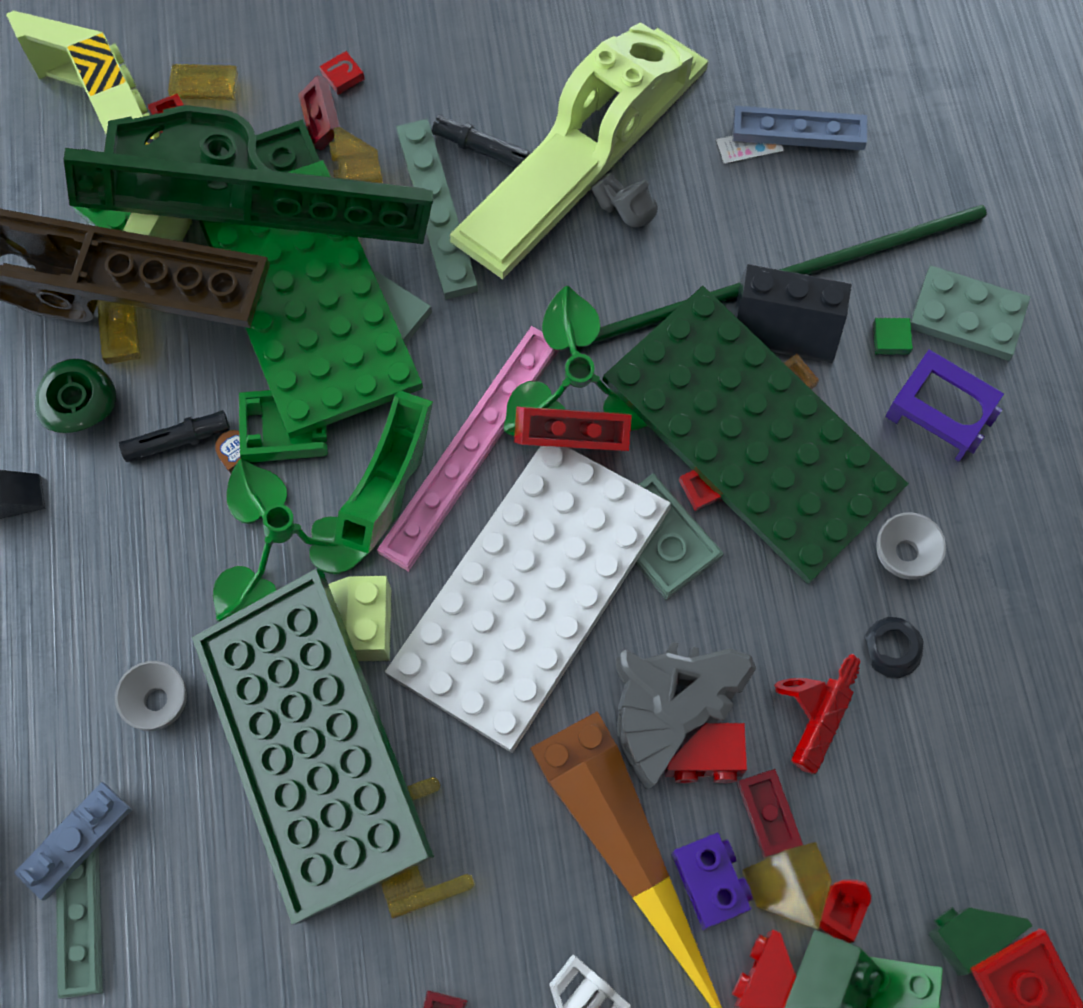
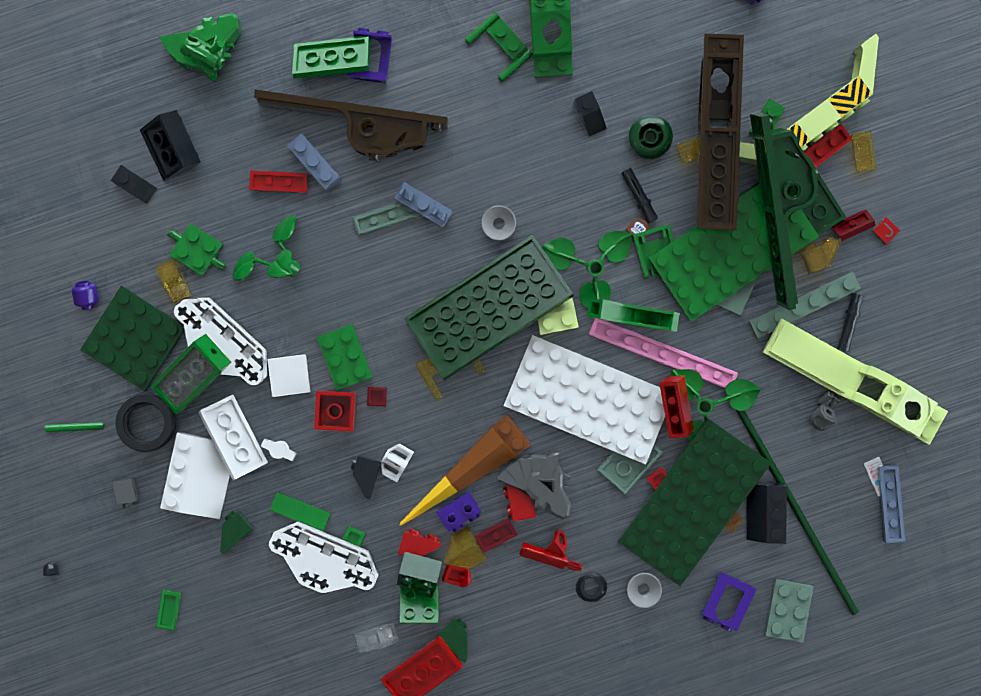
camera: 75 degrees right, 20 degrees up
green tile [873,318,913,355] -> none

